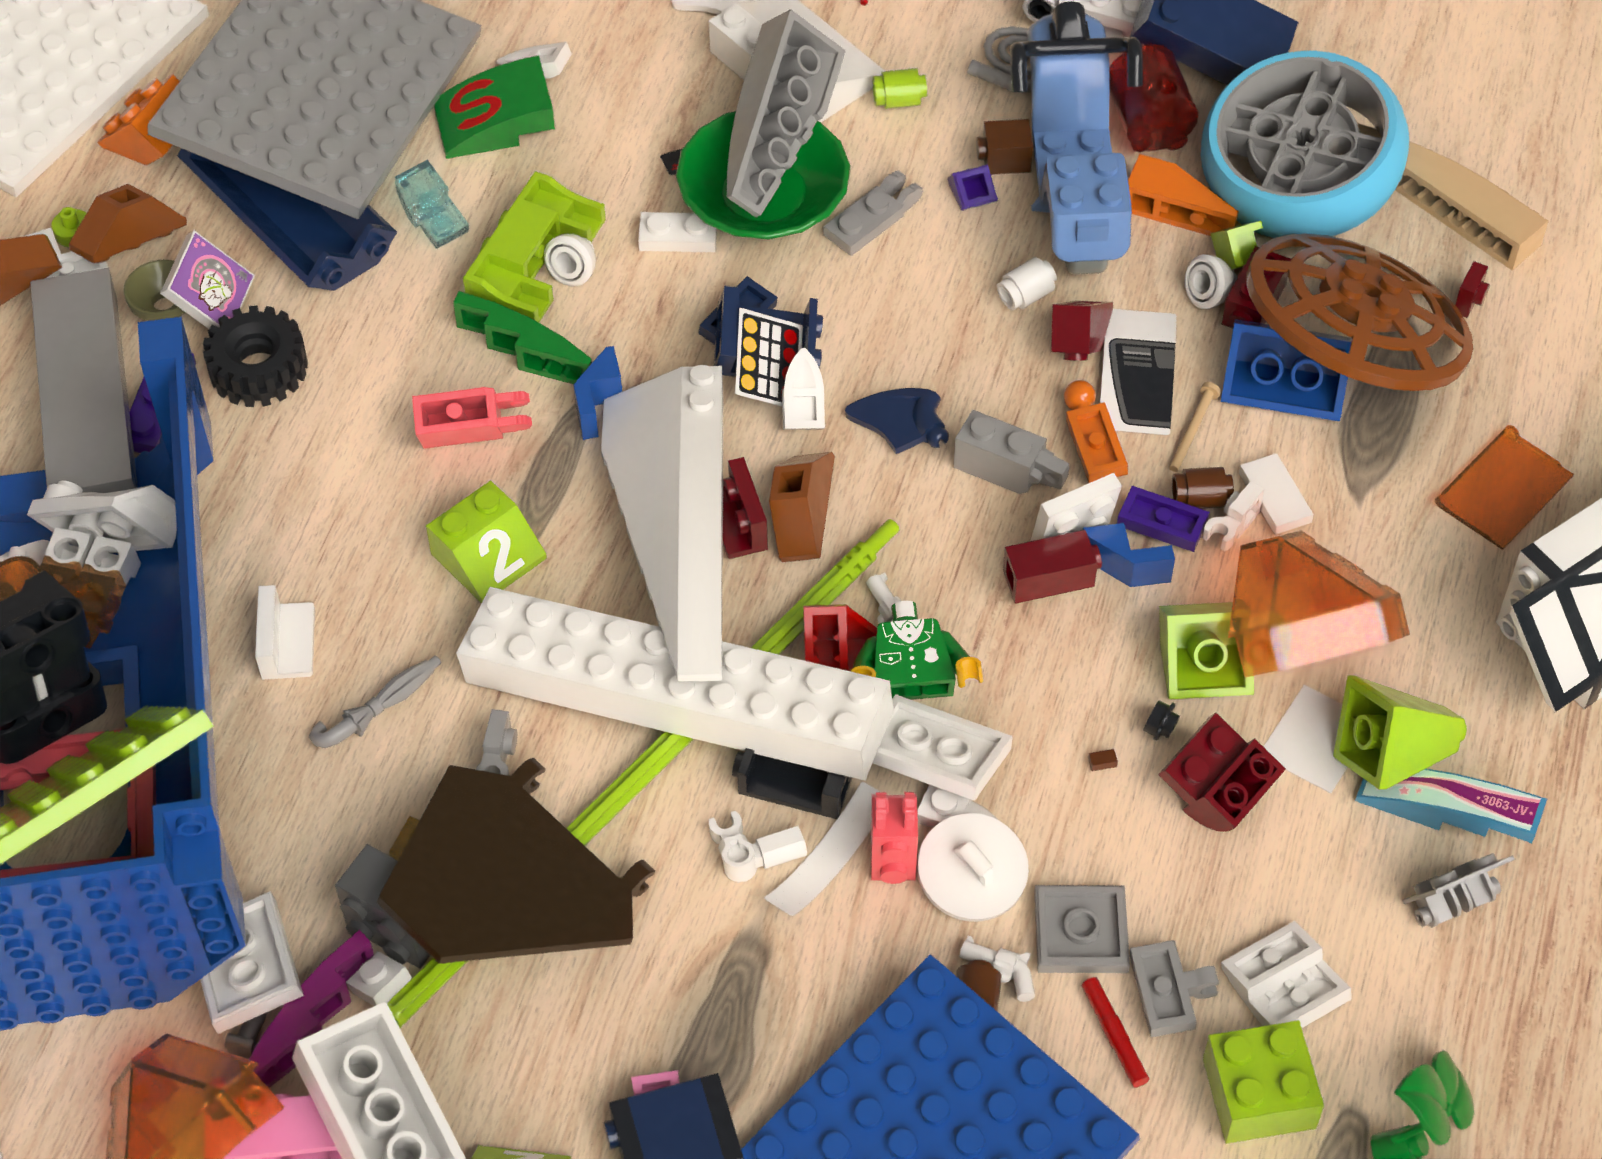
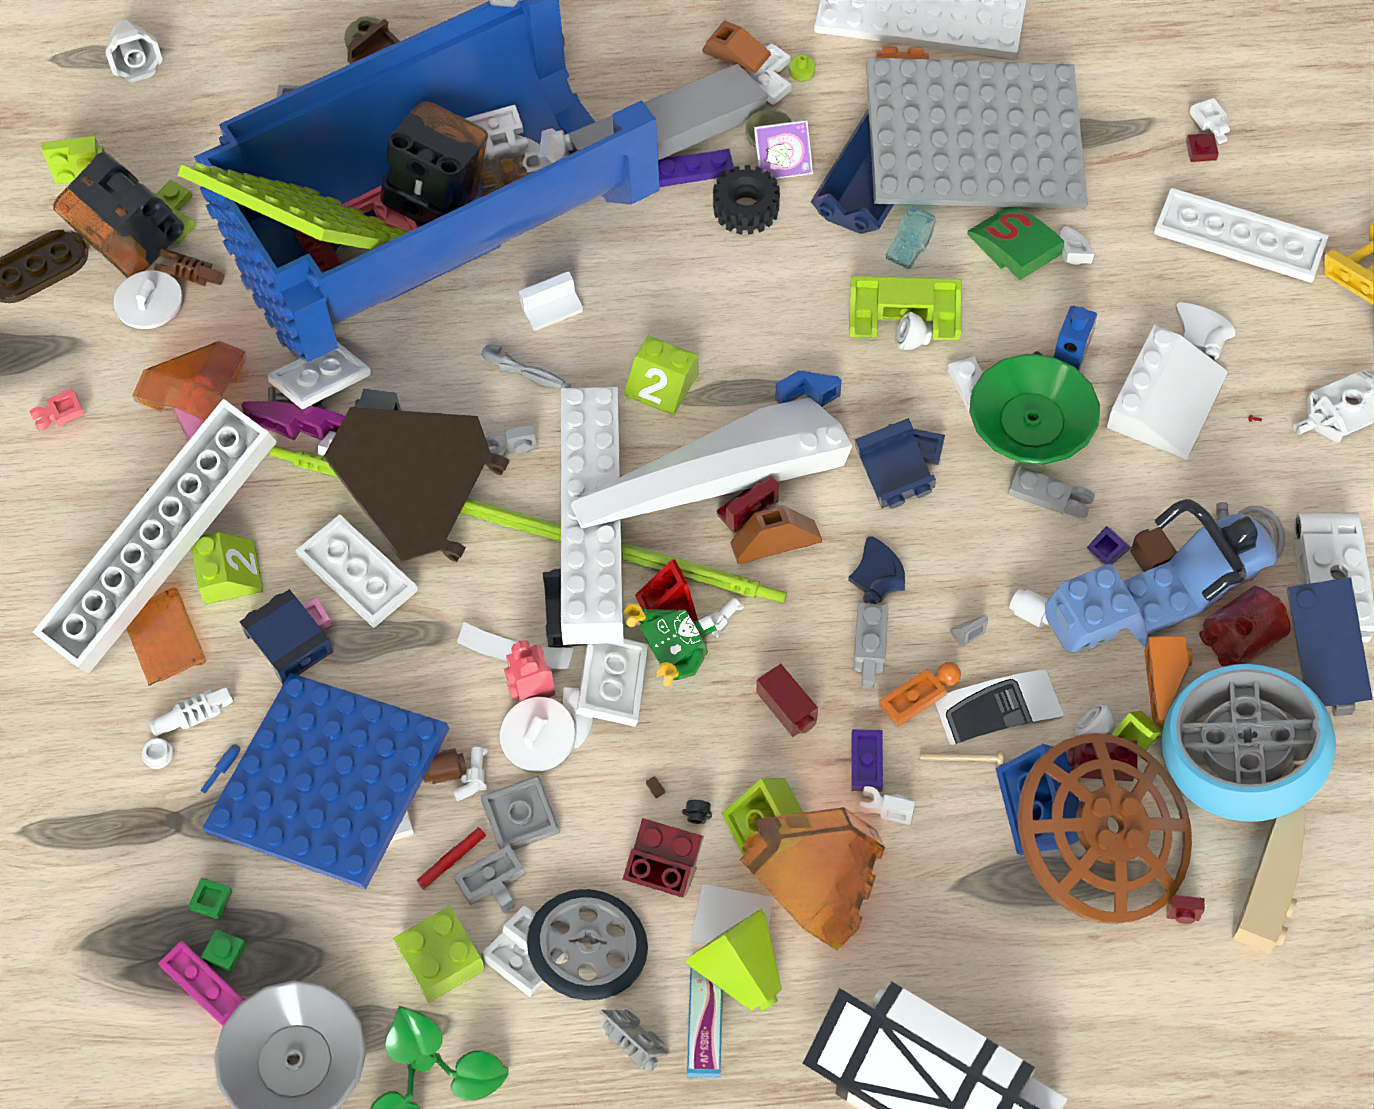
camera: 70 degrees right, 5 degrees up
dark orange slope [69,184,187,263] -> none
coral hinge [412,387,532,449] -> none
green slope [453,291,592,384] -> none
white bar [709,811,807,882] -> none
light grey wedge [727,9,846,217] -> none
sticker [735,308,803,406] -> none
white plate [782,348,825,430] -> none
lime brick [872,68,927,109] -> none
white plate [1030,473,1122,541] -> none
dark red slope [1051,301,1113,361] -> none
blue slope [1083,523,1175,587] -> none
reddish brown brick [1172,467,1234,509] -> none
white tile [1239,453,1314,535] -> none
clear orange piece [1435,425,1574,550] -> none
none -> white plate [295,514,418,628]
none -> wedge [526,889,648,1001]
none -> light grey slope [950,615,988,646]
none -> blue torso [1053,305,1098,371]

